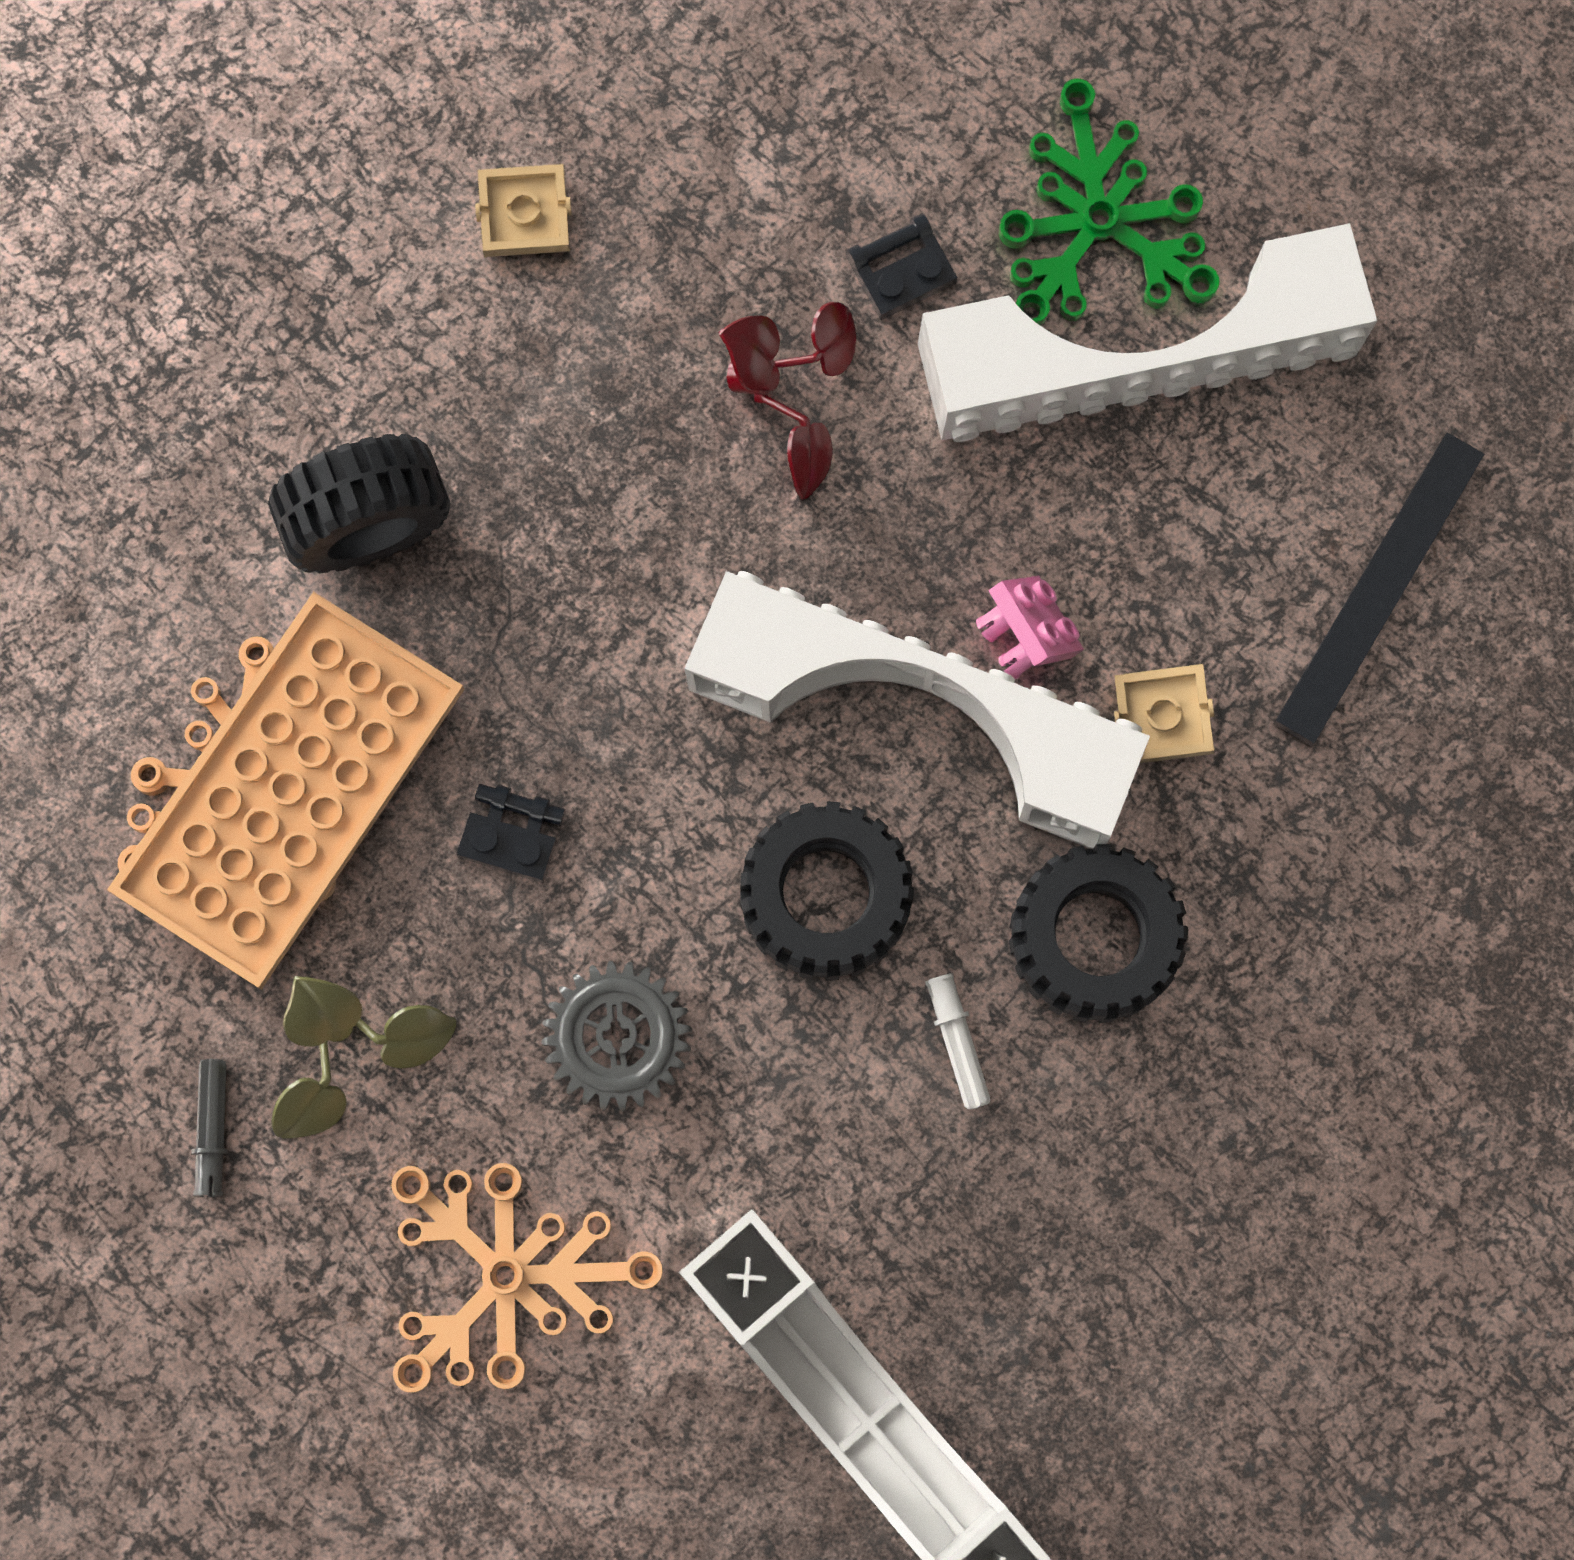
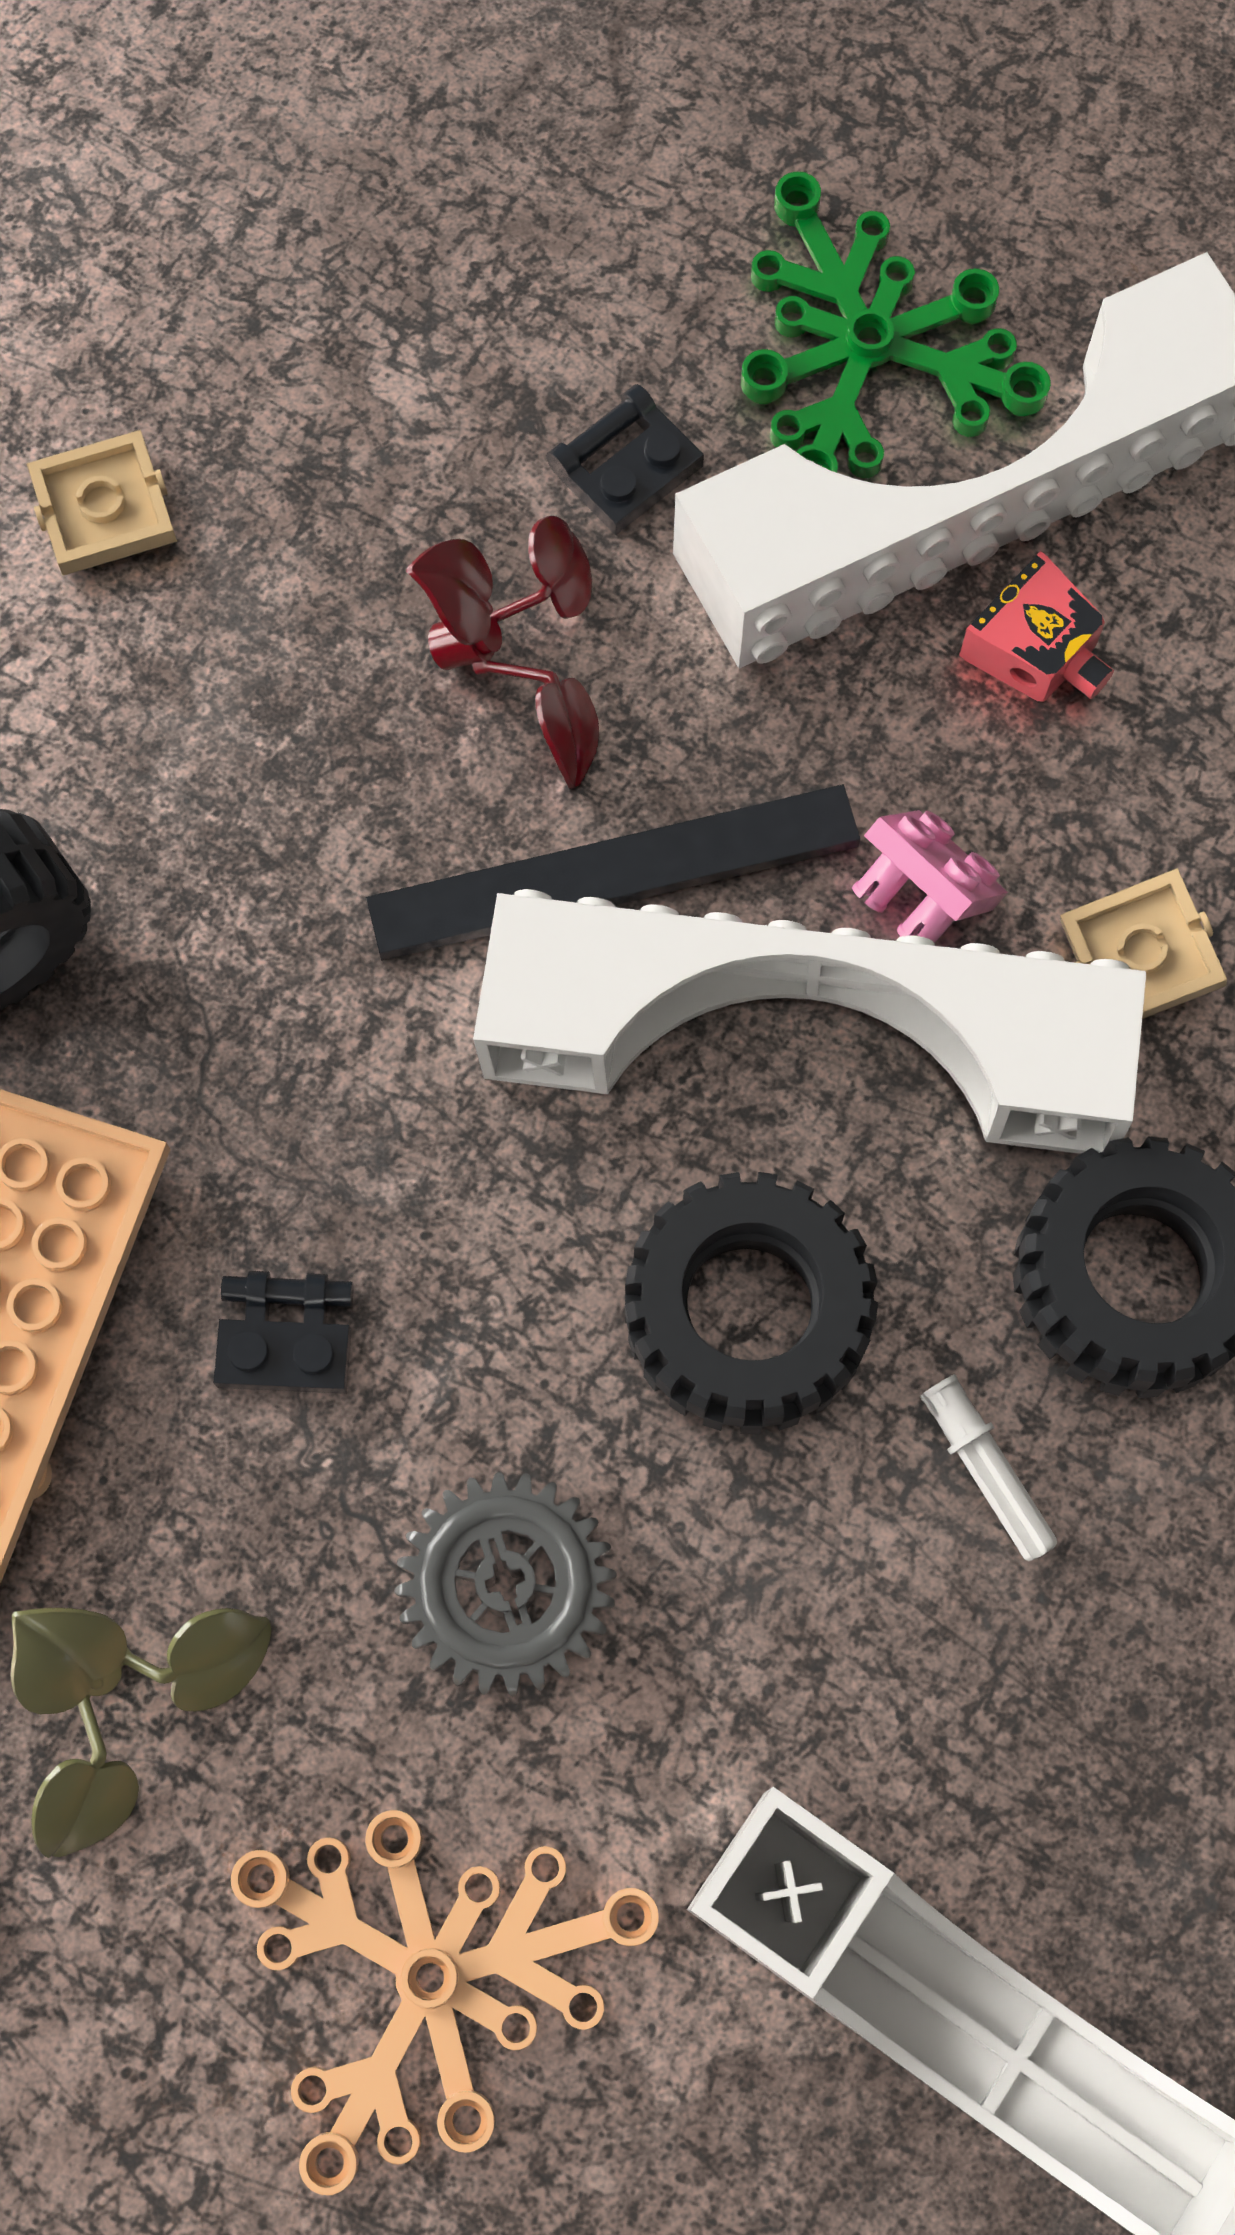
camera: 10 degrees left, 5 degrees down
none -> black tile [366,784,860,961]
none -> coral torso [959,551,1114,702]

